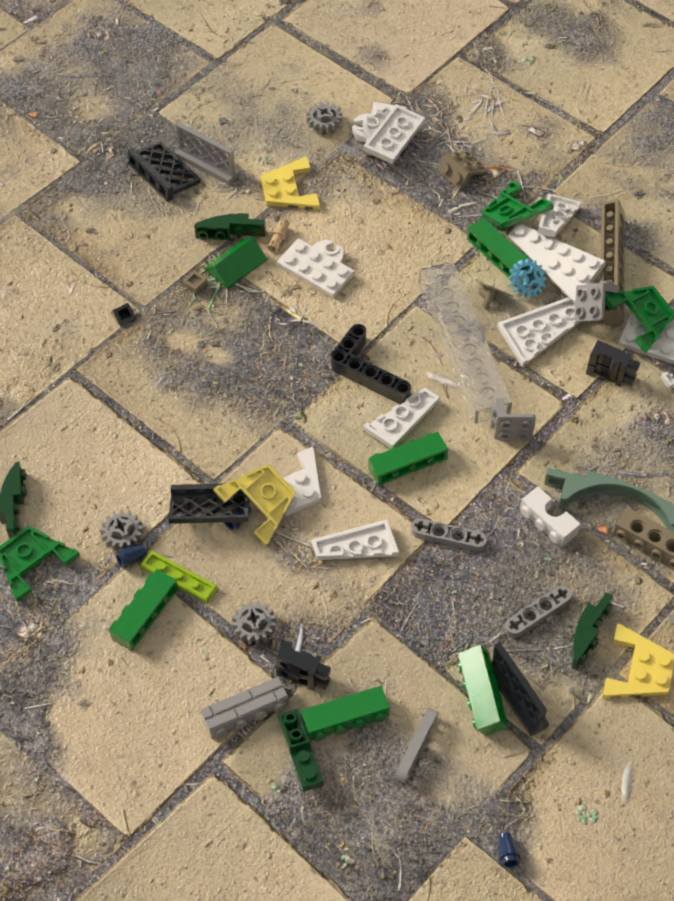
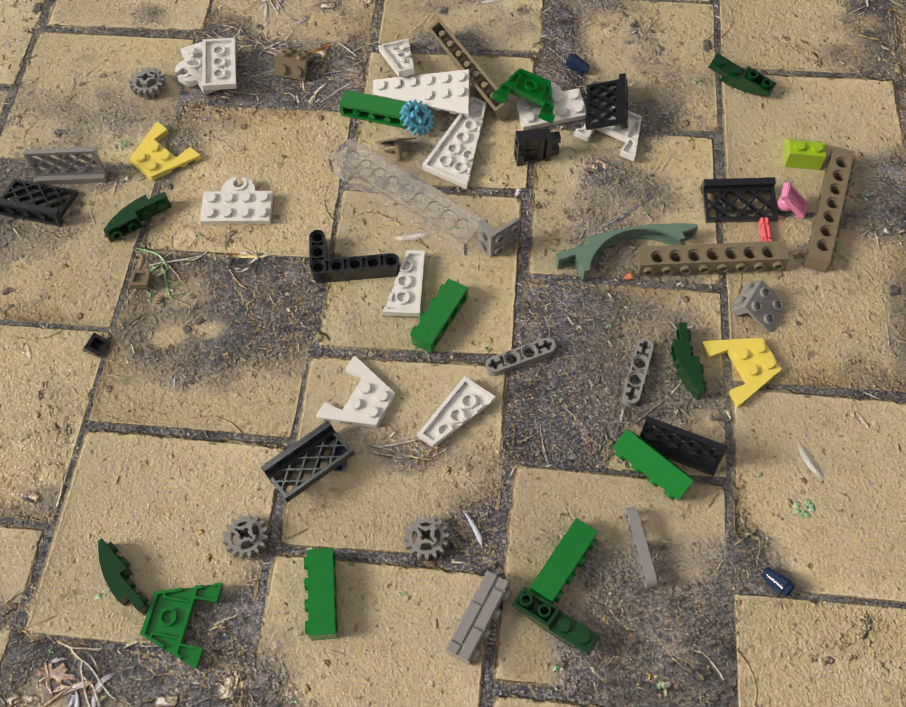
camera: 35 degrees left, 5 degrees up
dark blue cone [115,544,147,568] -> none
lime tile [140,550,218,604] -> none
green slope [204,237,267,289] -> none
light yellow wing [213,464,296,546] -> none
tan pin [267,219,290,253] -> none
black hips [275,640,331,691] -> none
green wing [481,181,554,229] -> none
white arch [520,487,581,547] -> none
light grey bracket [574,281,619,322] -> none

